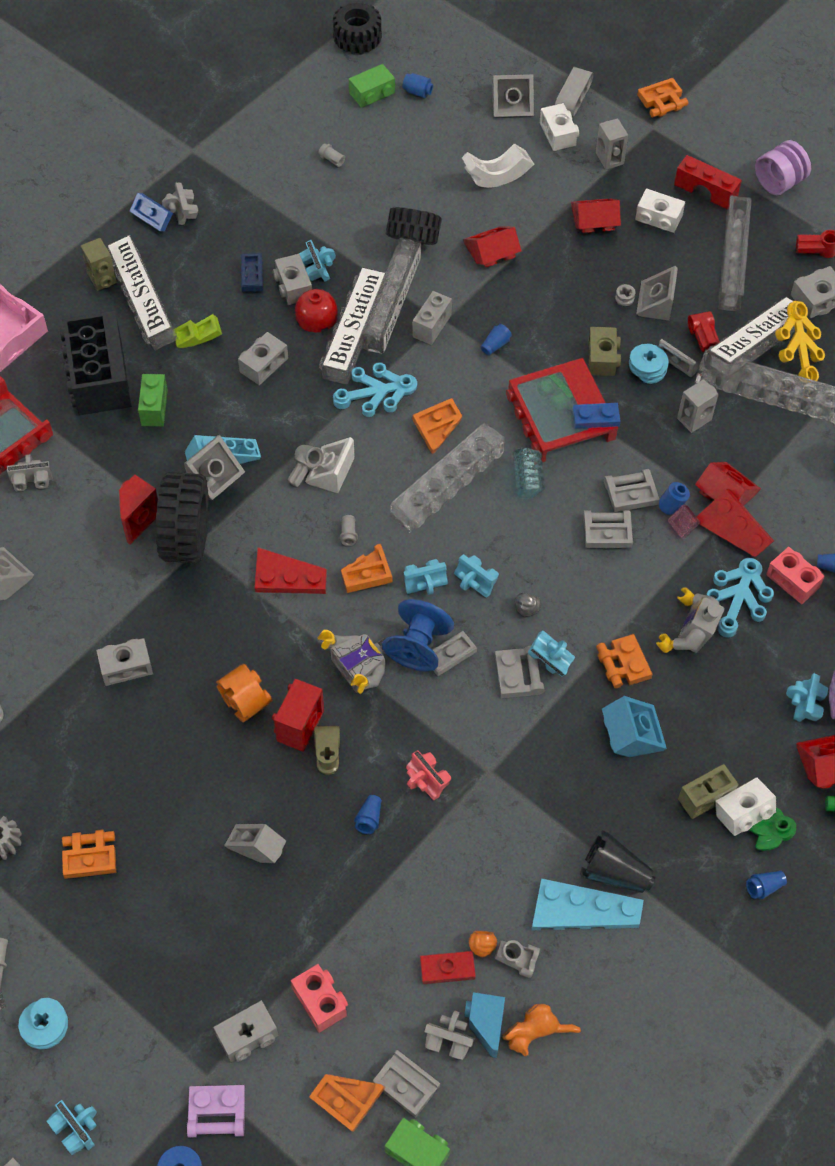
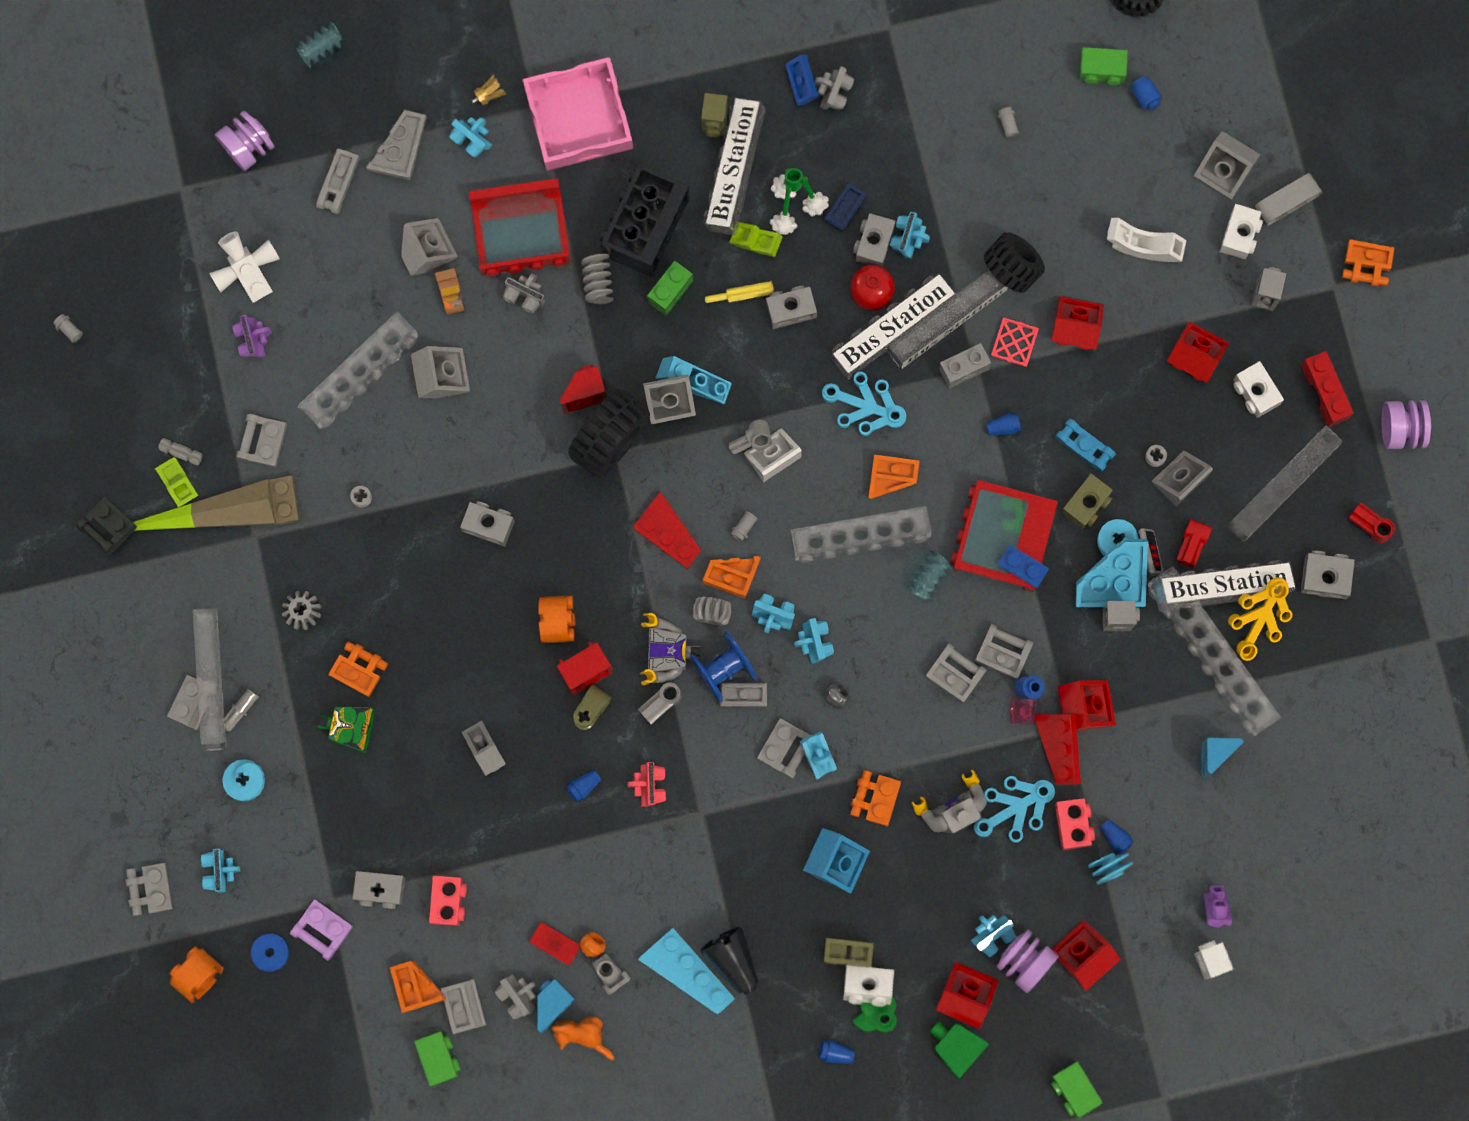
camera: 40 degrees right, 20 degrees up
none -> torso [318,707,375,754]
none -> light grey piece [581,254,614,304]
none -> light grey piece [638,682,682,725]
none -> light grey gear [693,596,732,626]
none -> light yellow axle [705,281,774,303]
none -> white plant [770,168,829,235]
none -> coral window [991,317,1039,367]
none -> dark azure plate [1055,418,1116,472]
none -> medium azure plate [1075,539,1148,607]

